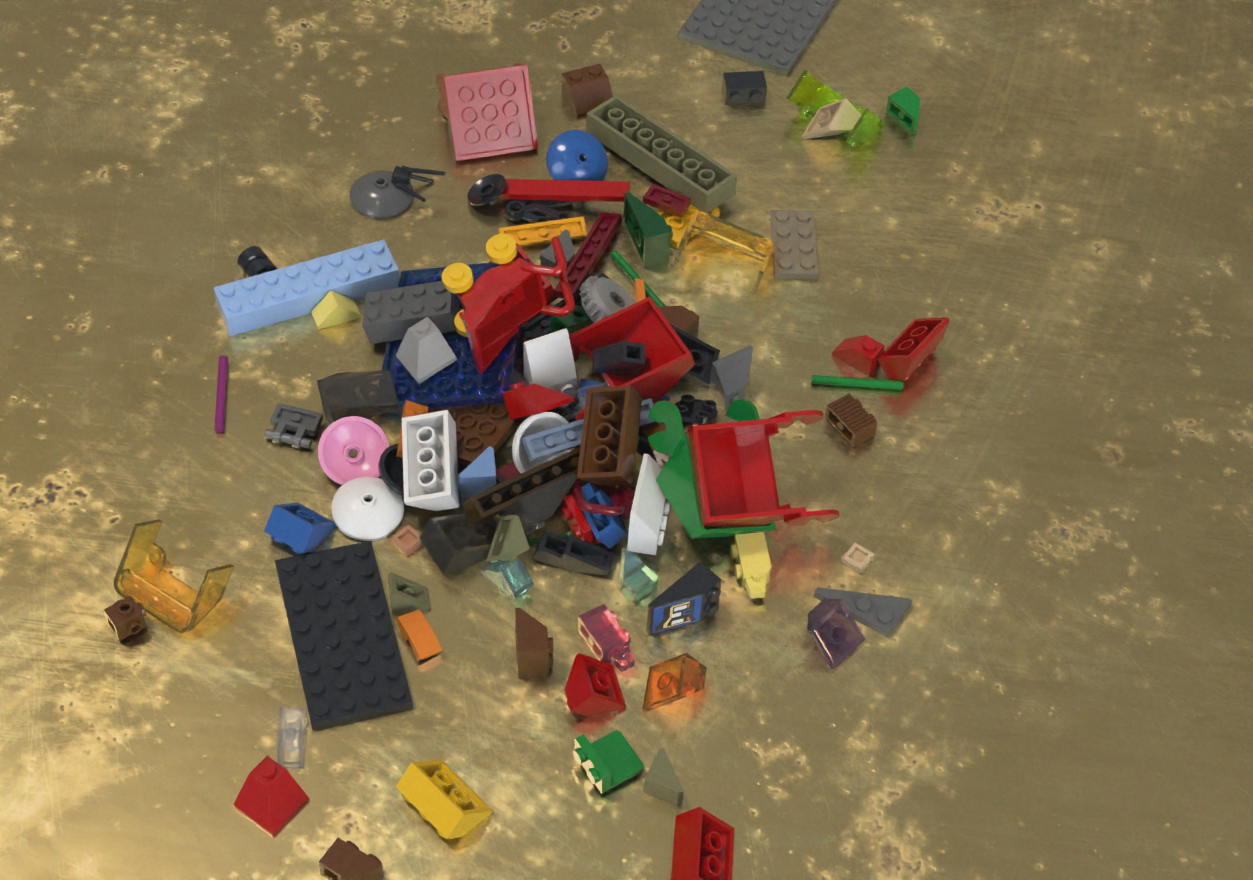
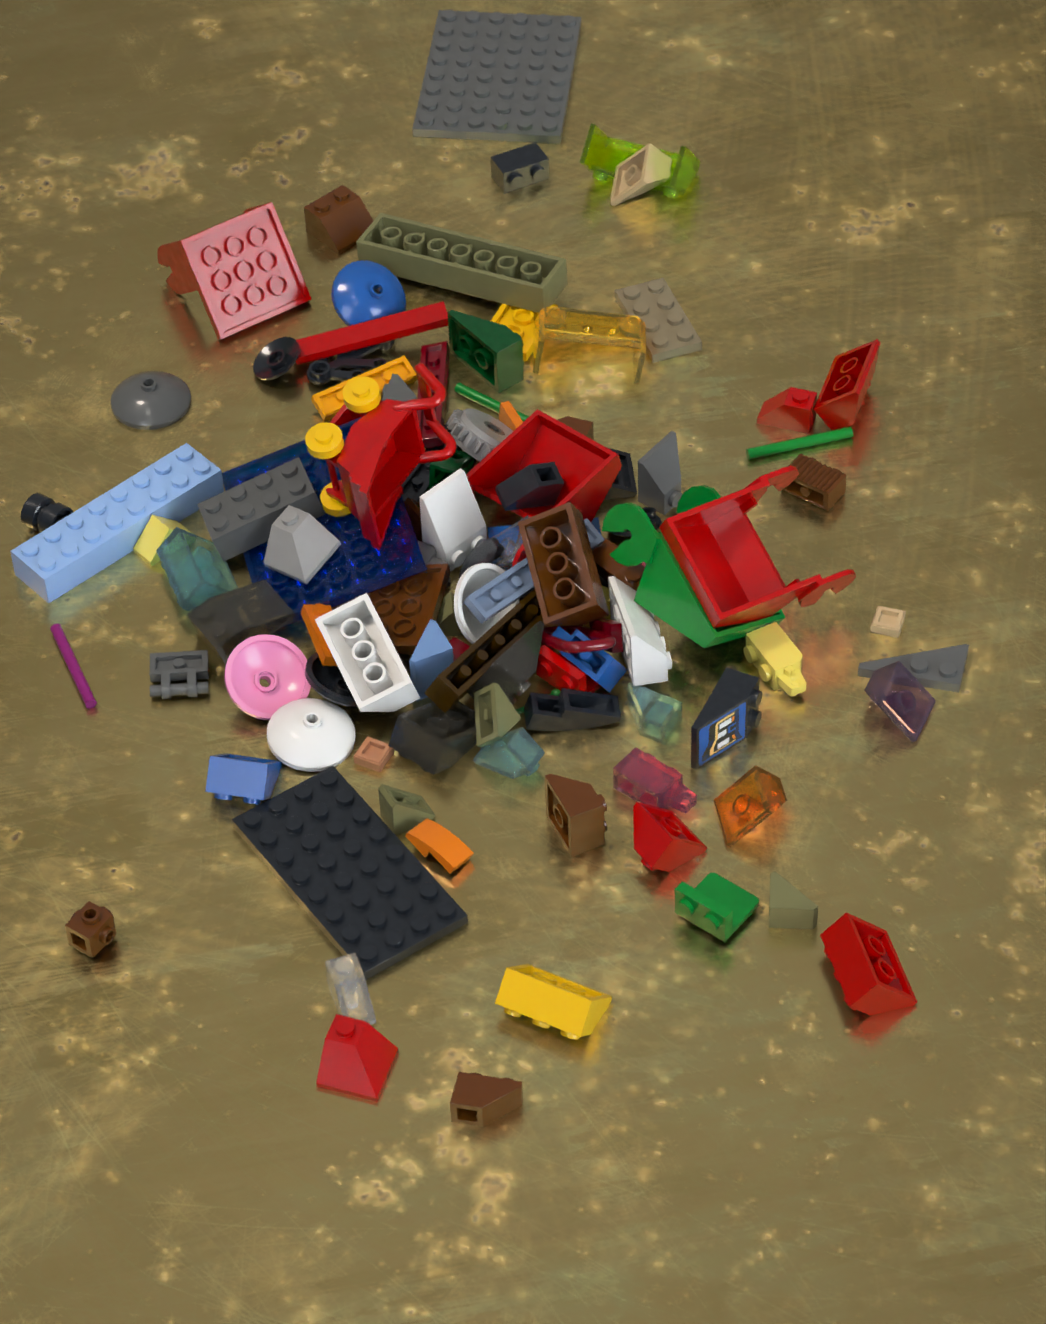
camera: 15 degrees left, 5 degrees down
clear yellow windscreen [114,519,234,633] -> none
black plant [391,165,446,202] -> none
red slope [503,381,574,420] -> none
dark red plate [643,184,691,218] -> none
green slope [886,87,920,134] -> none
none -> clear light blue slope [156,527,244,615]

